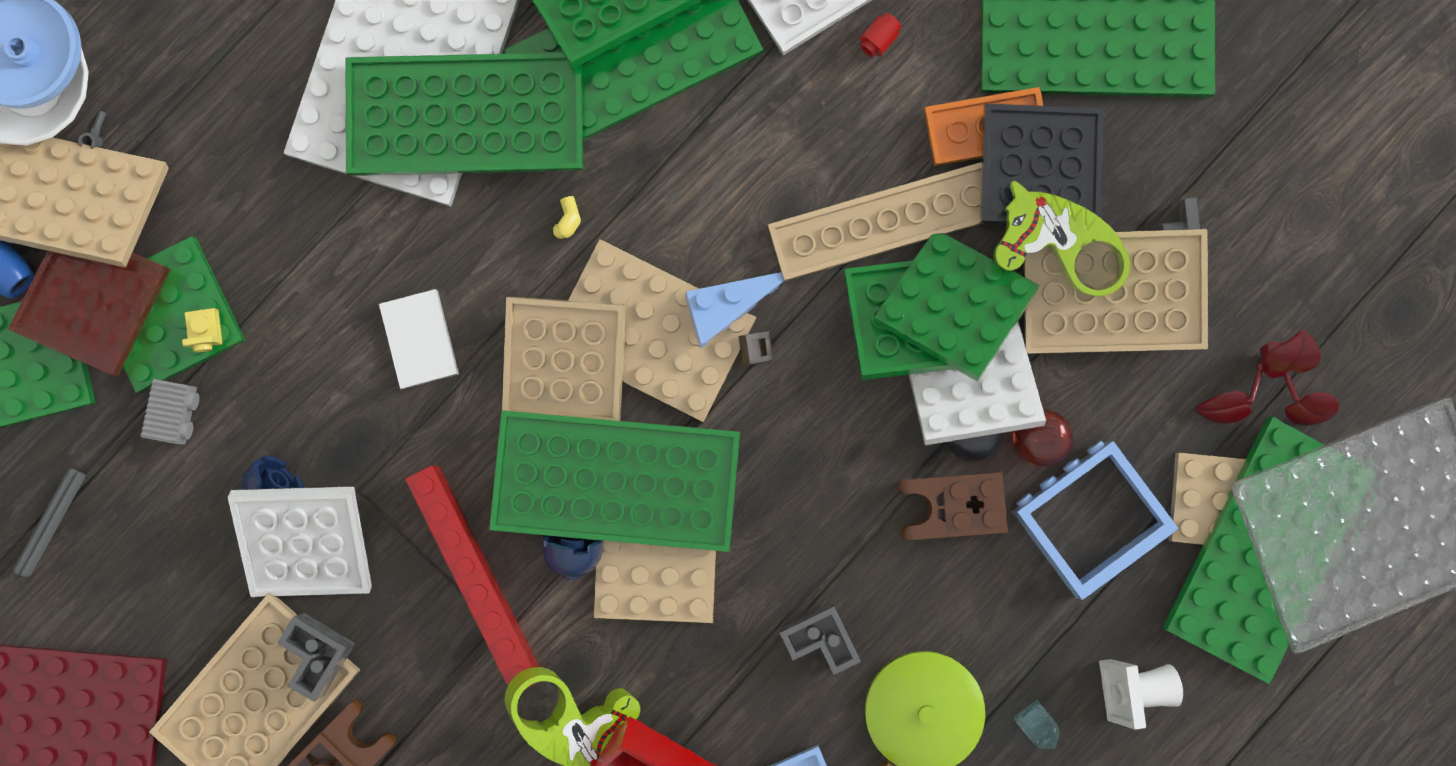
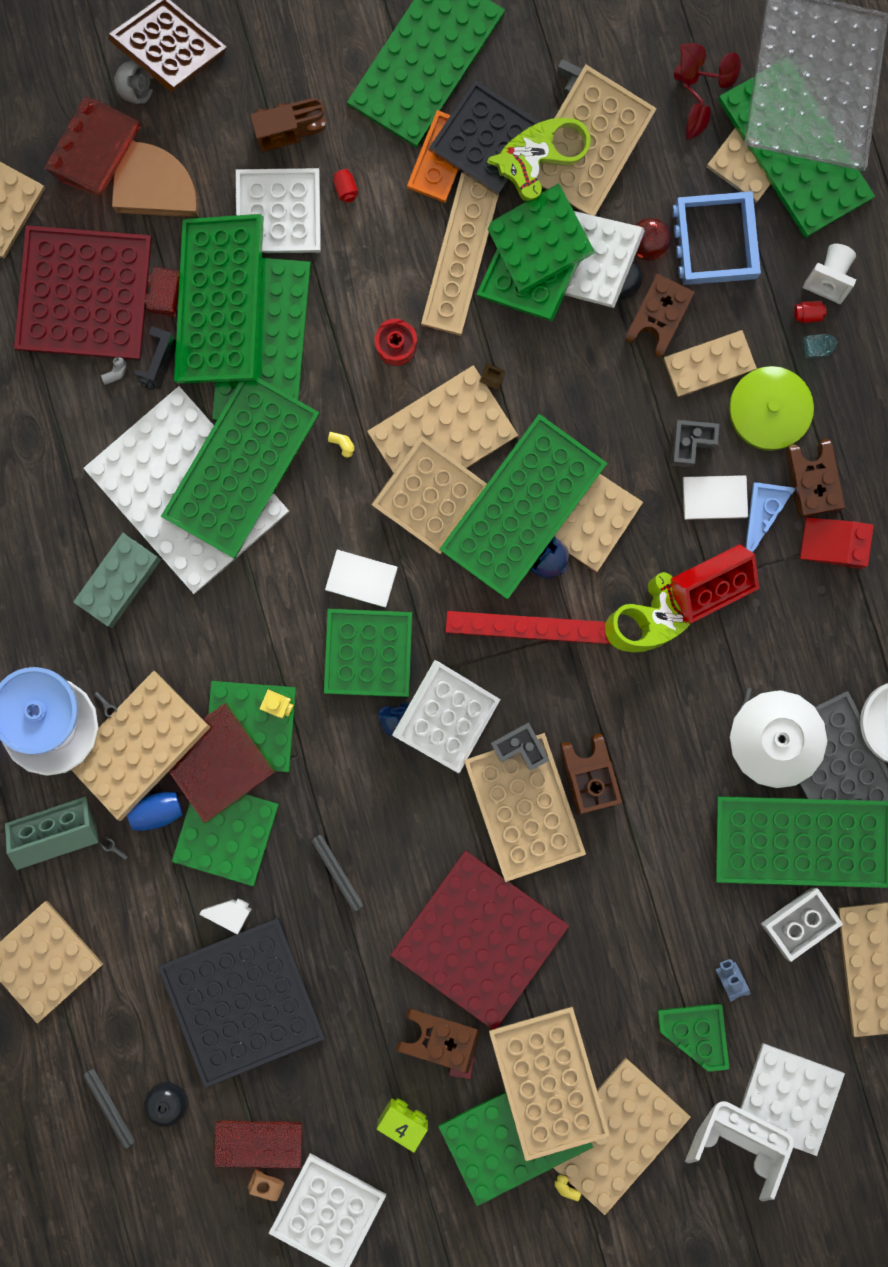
camera: 70 degrees left, 0 degrees up
light grey brick [140,379,199,444] -> none
light blue wing [685,272,784,348] -> none
none -> sand green brick [74,533,161,628]
none -> green plate [324,609,412,697]
none -> red brick [374,319,417,366]
none -> tan plate [663,330,757,398]
none -> white tile [683,476,748,520]
none -> red brick [794,300,827,323]

